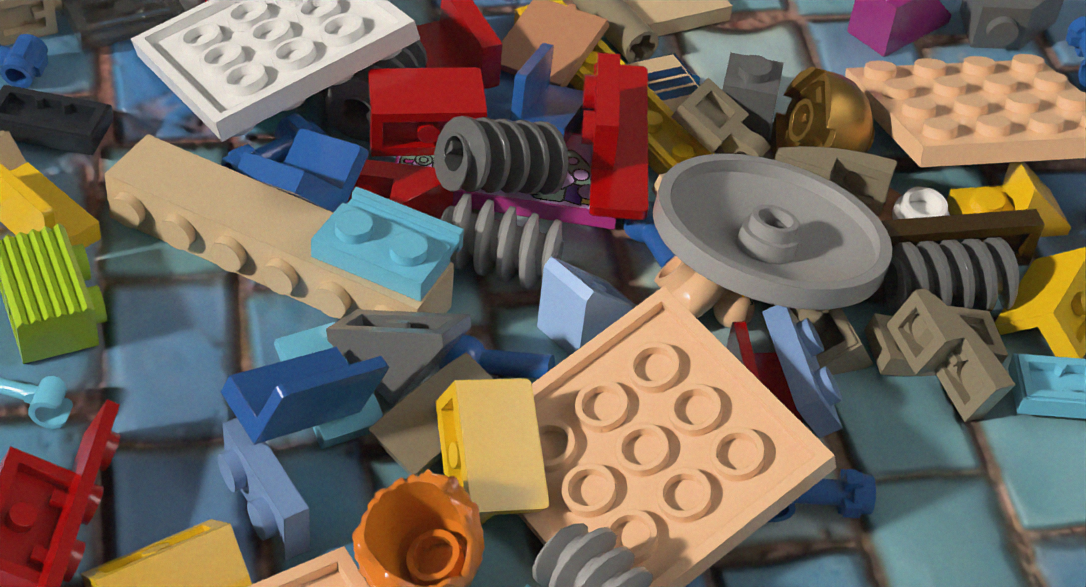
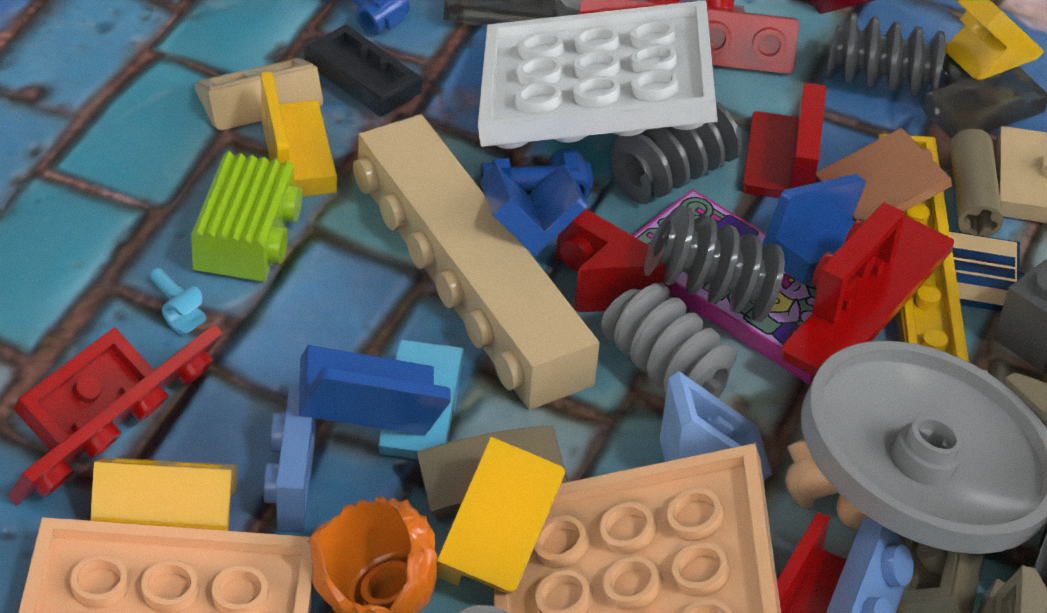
camera: 35 degrees right, 0 degrees up
medium azure plate [311,187,464,302] -> none
dark grey slope [326,309,471,405] -> none
red panel [368,67,487,157] -> none
blue bar [438,335,555,379] -> none
dark tan plate [671,78,770,157] -> none

